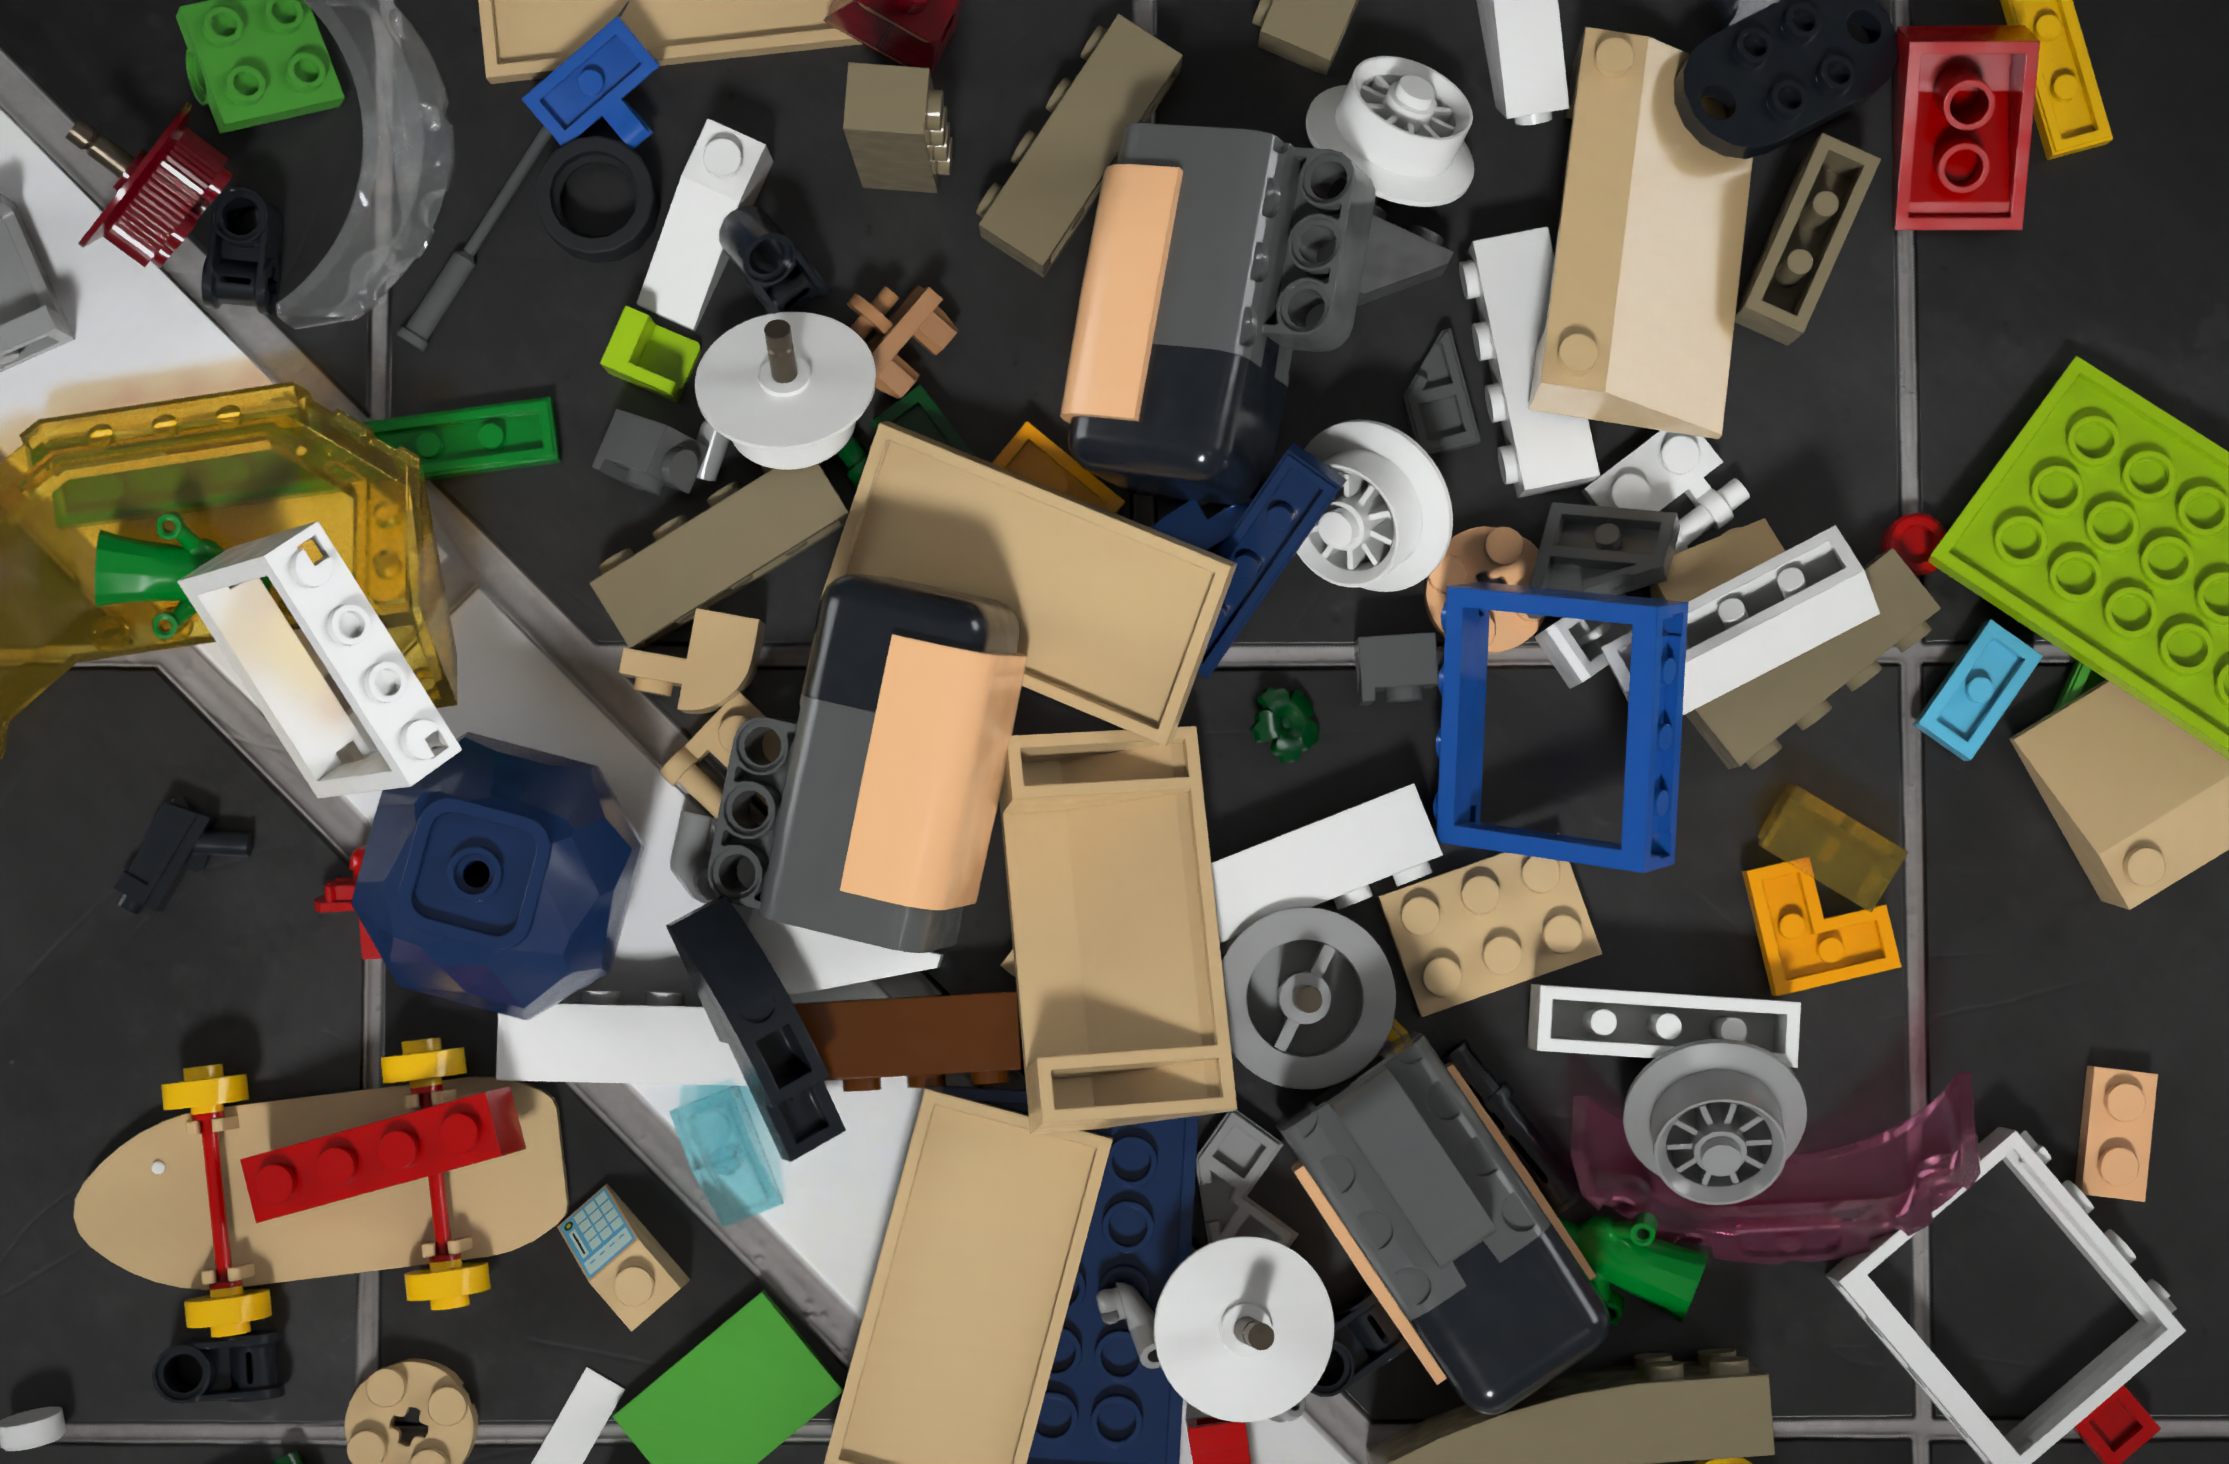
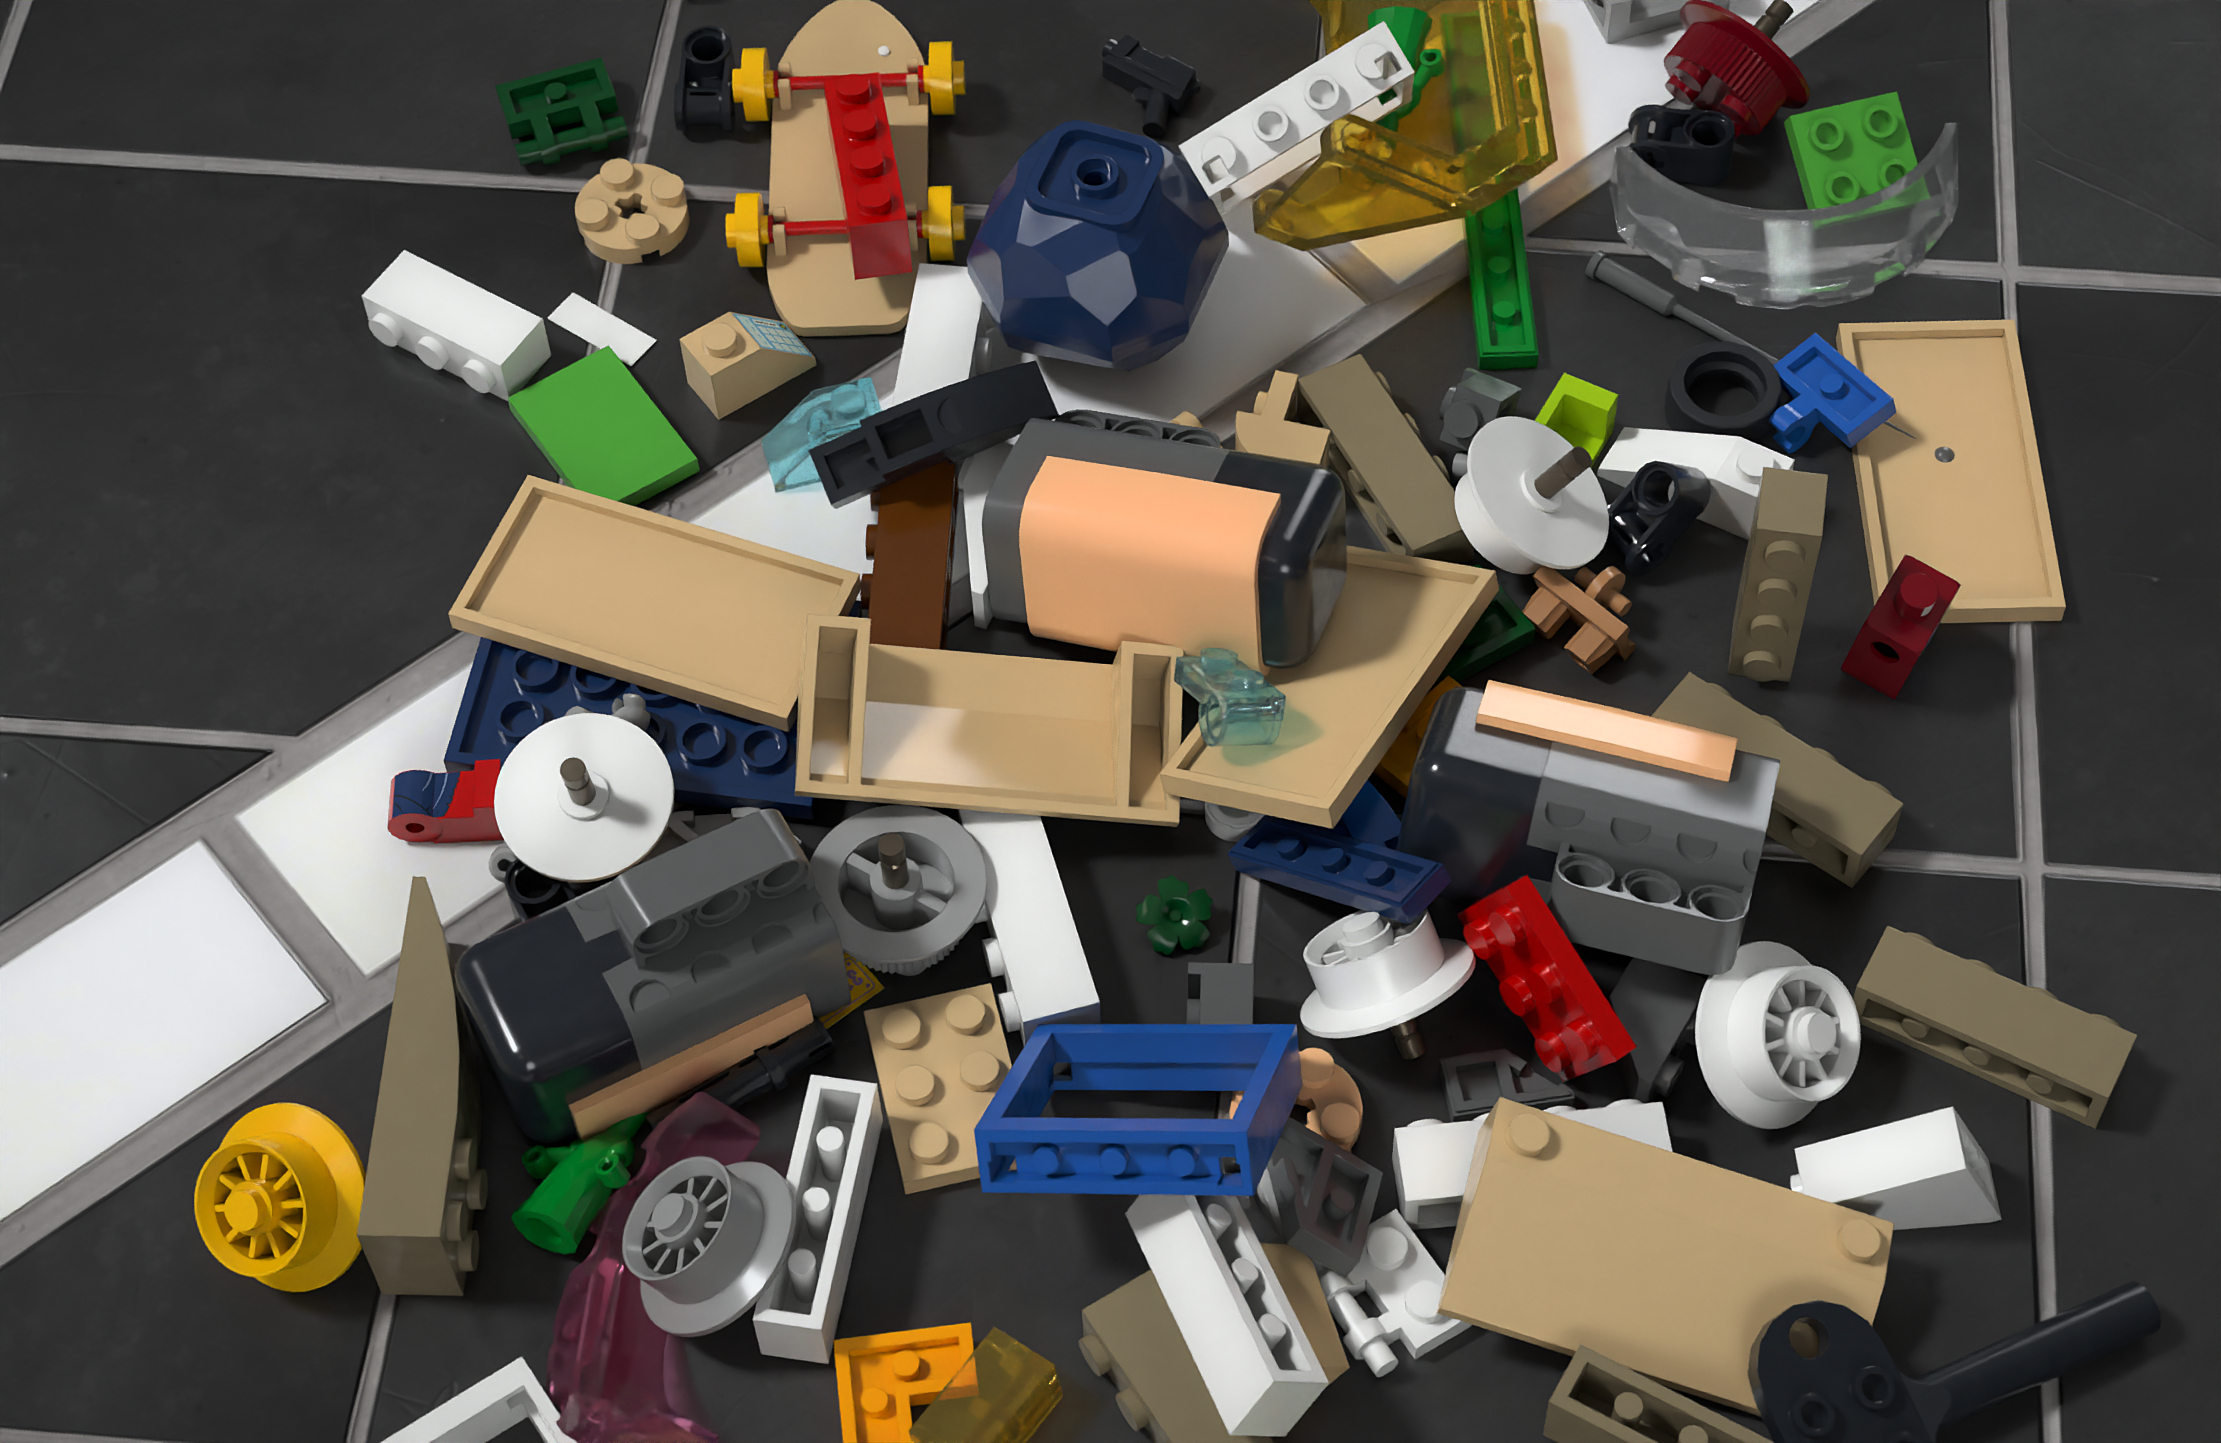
camera: 100 degrees right, 30 degrees down
none -> clear light blue plate [1174,648,1286,747]
none -> red plate [1457,875,1637,1082]

